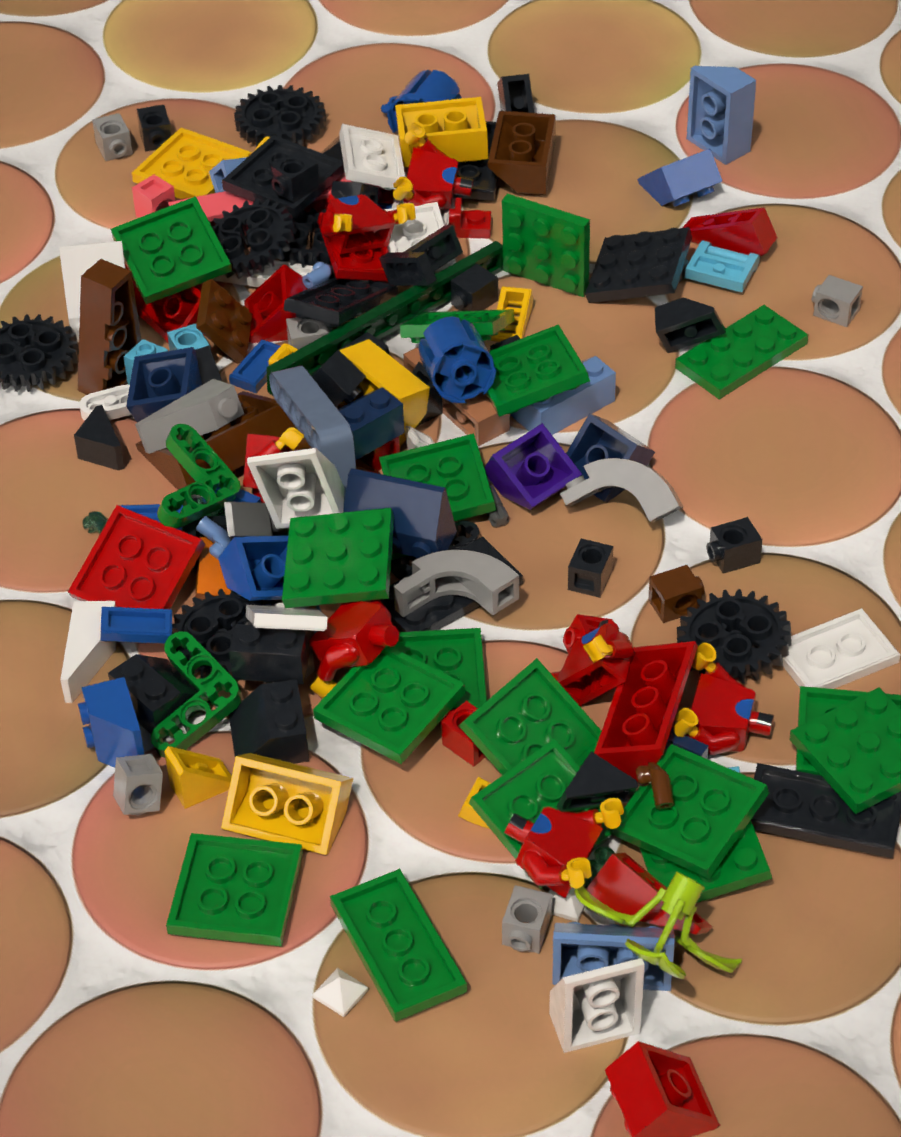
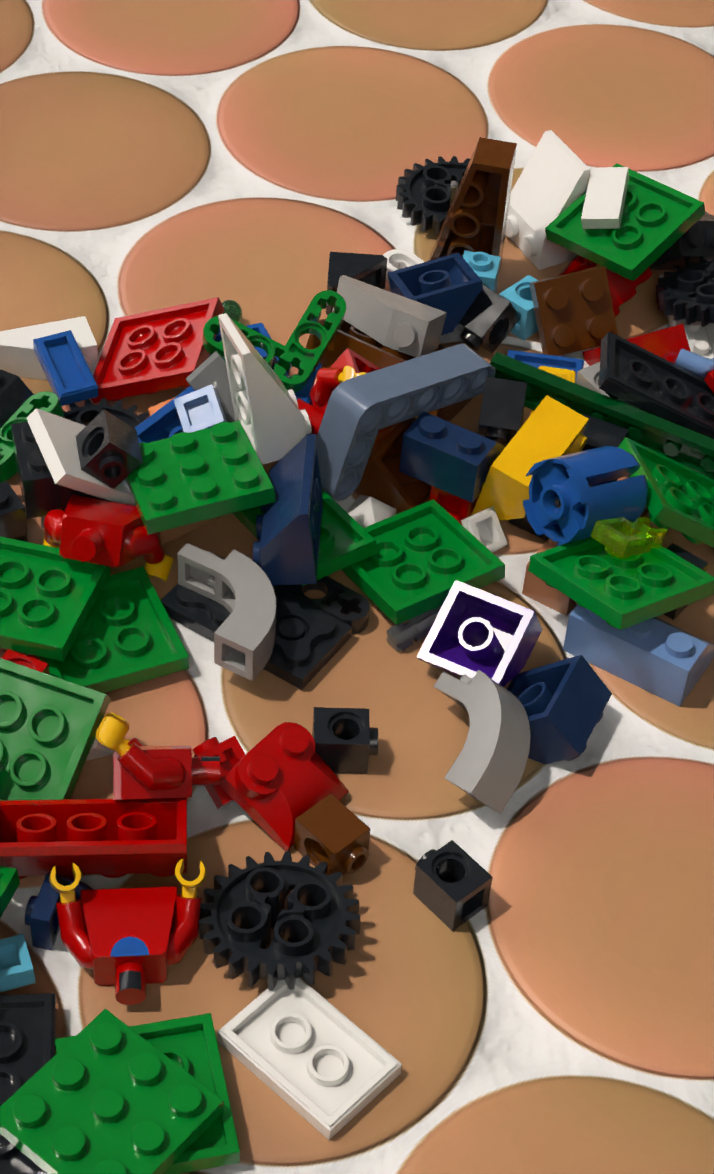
camera: 65 degrees right, 0 degrees up
none -> black brick [76,410,143,489]
none -> plate [173,384,227,433]
none -> red slope [219,722,349,852]
none -> white tile [581,167,629,229]
none -> clear neon green plate [591,517,667,558]

